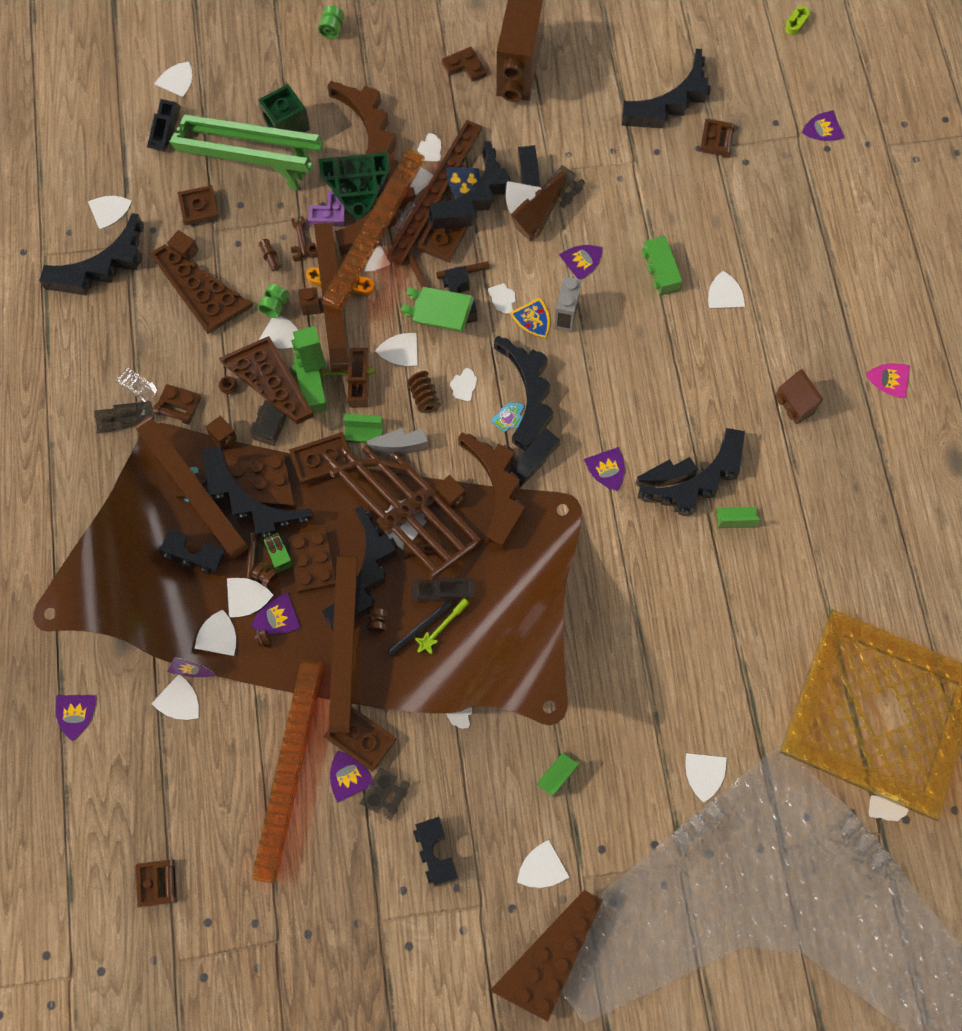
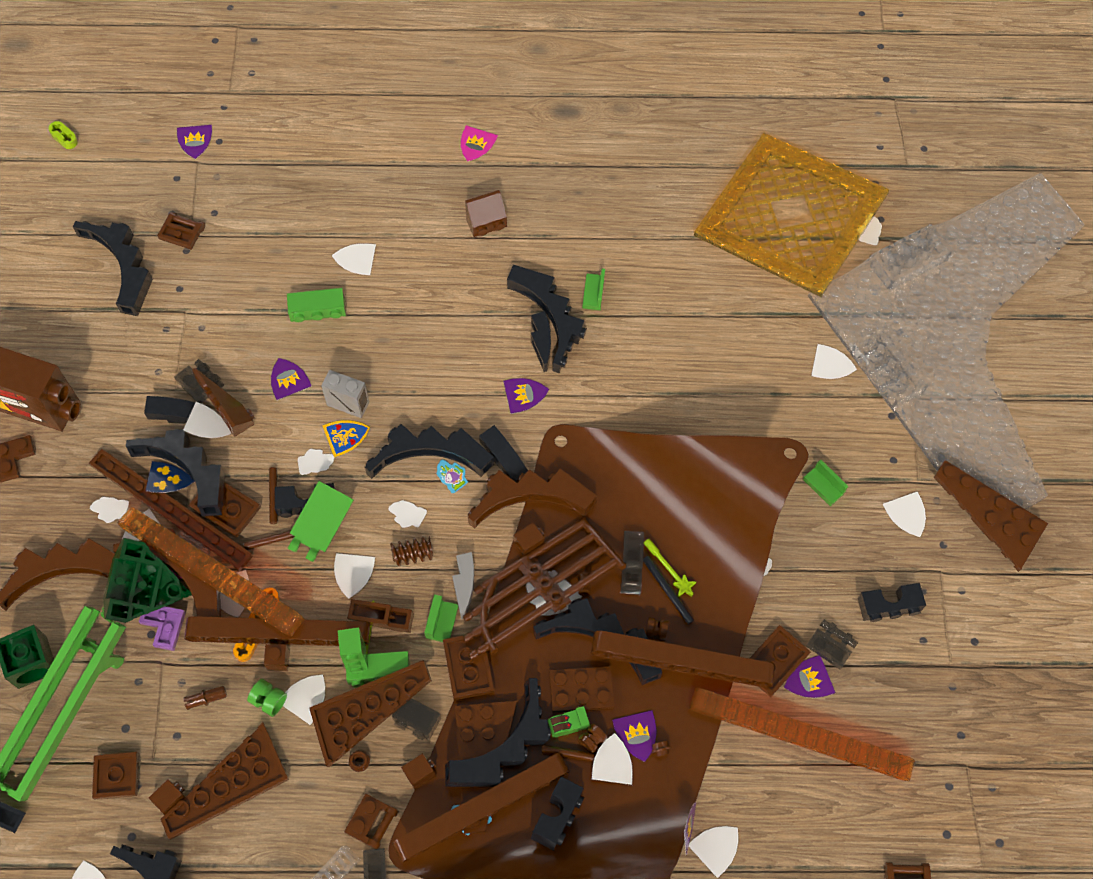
camera: 85 degrees left, 5 degrees down
white sticker [195,610,236,656] -> none
reddish brown bar [291,216,318,262] -> none

